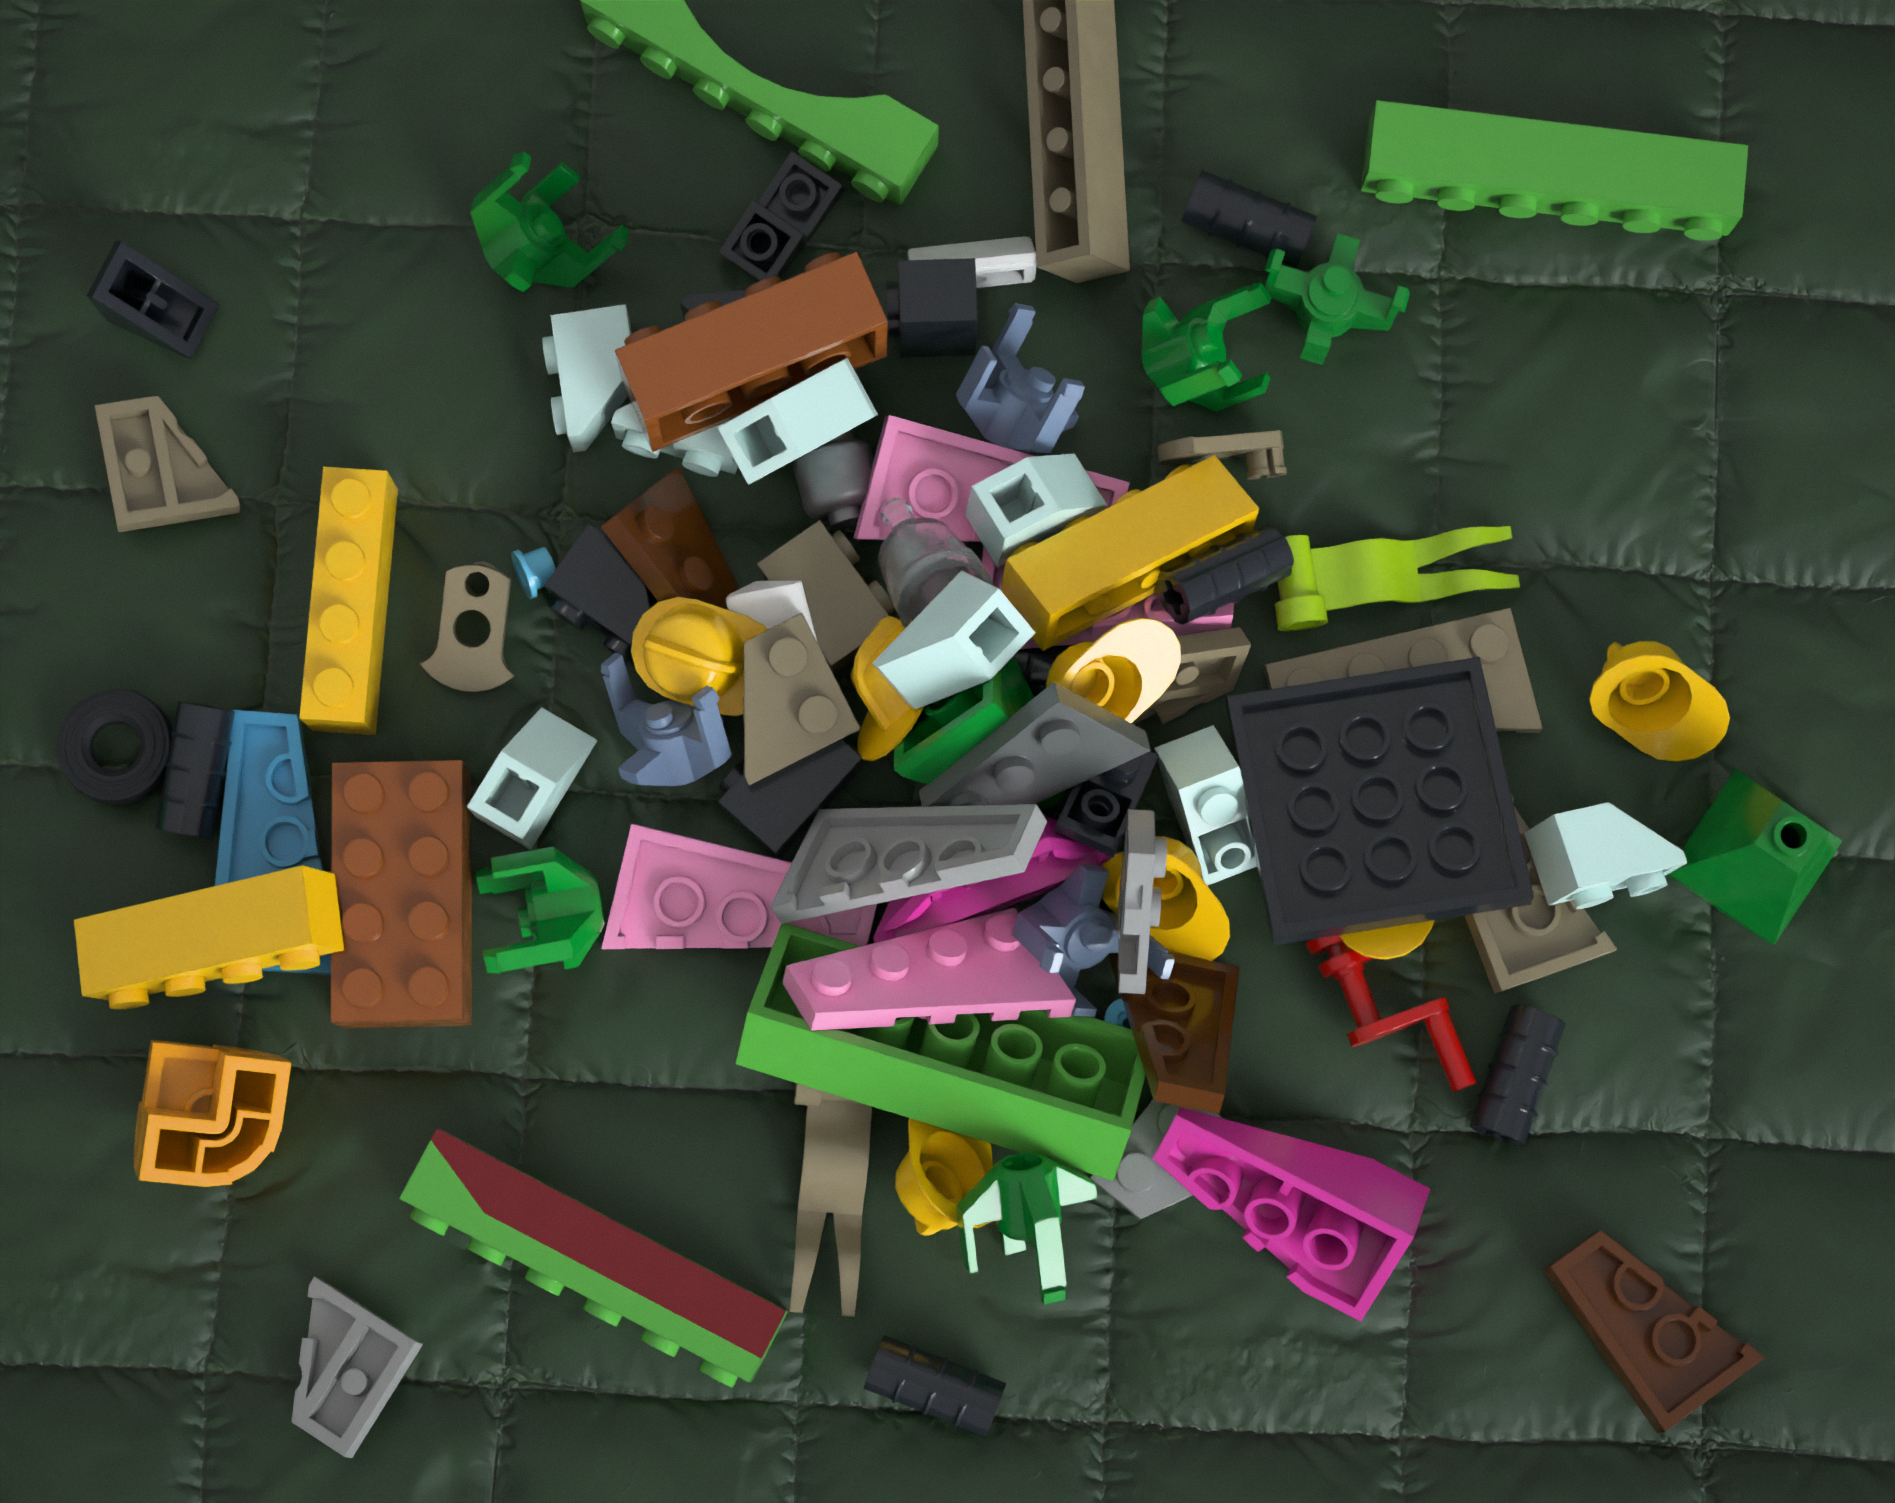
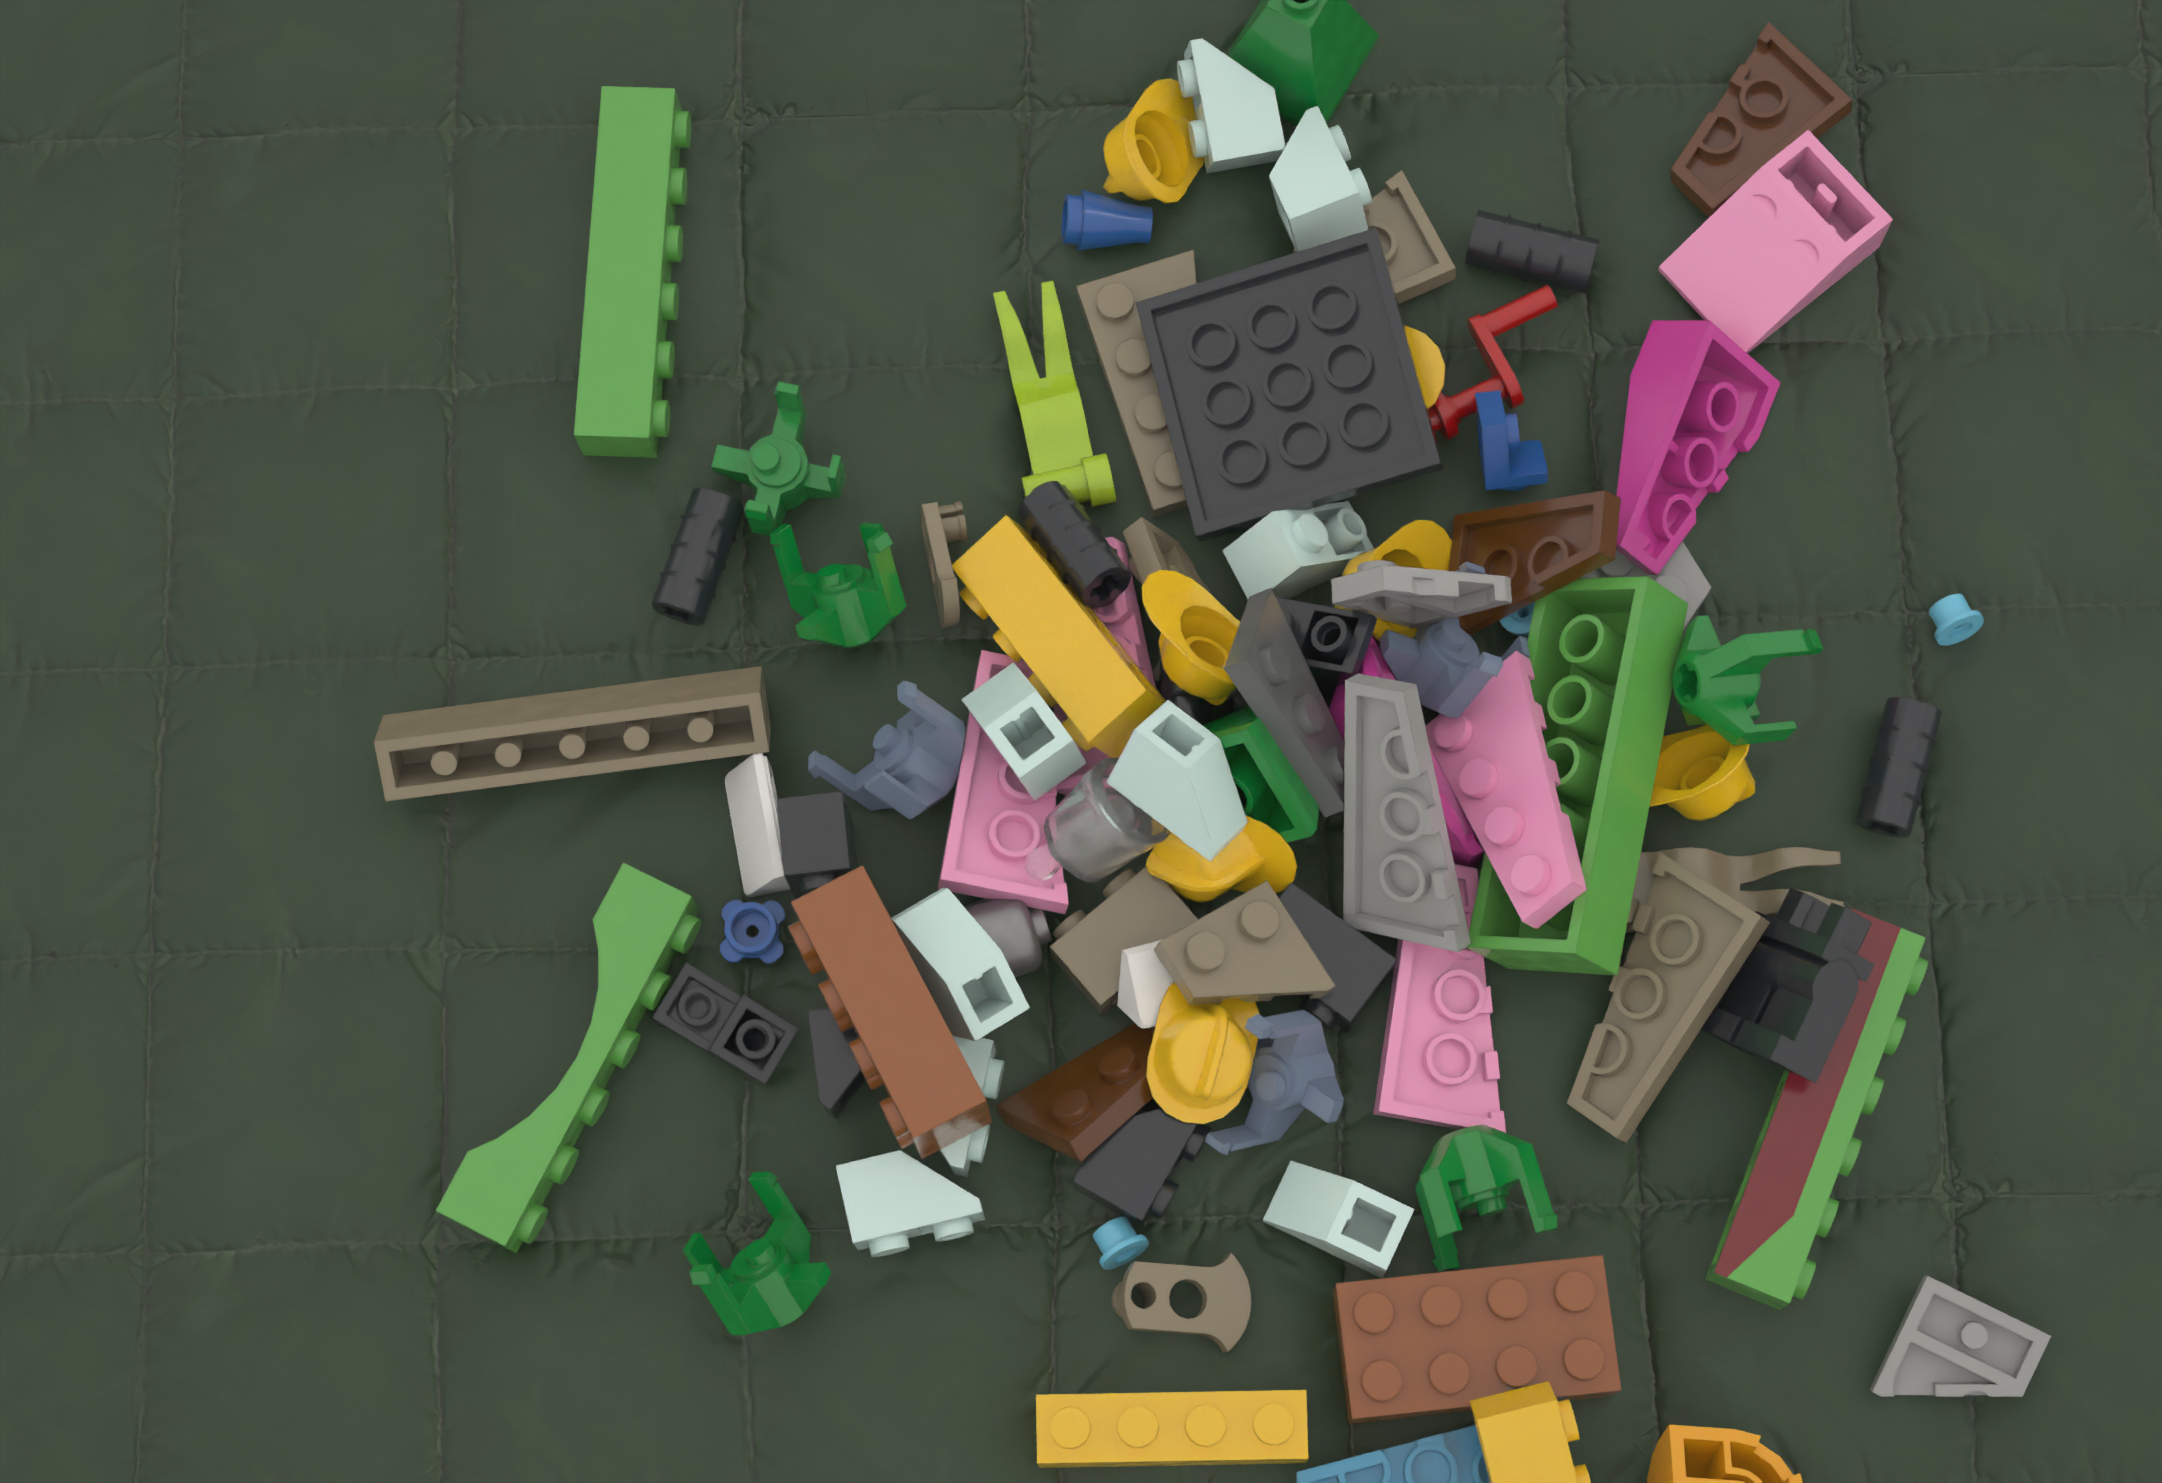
camera: 85 degrees left, 5 degrees down
none -> blue plate [720,900,786,964]
none -> blue cone [1061,189,1153,251]
none -> light aqua slope [1177,38,1285,173]
none -> blue bracket [1475,390,1548,491]
none -> dark tan wing [1567,851,1770,1143]
none -> bright pink slope [1658,130,1893,354]
none -> black hips [1700,887,1875,1084]
none -> medium azure piece [1929,594,1984,646]

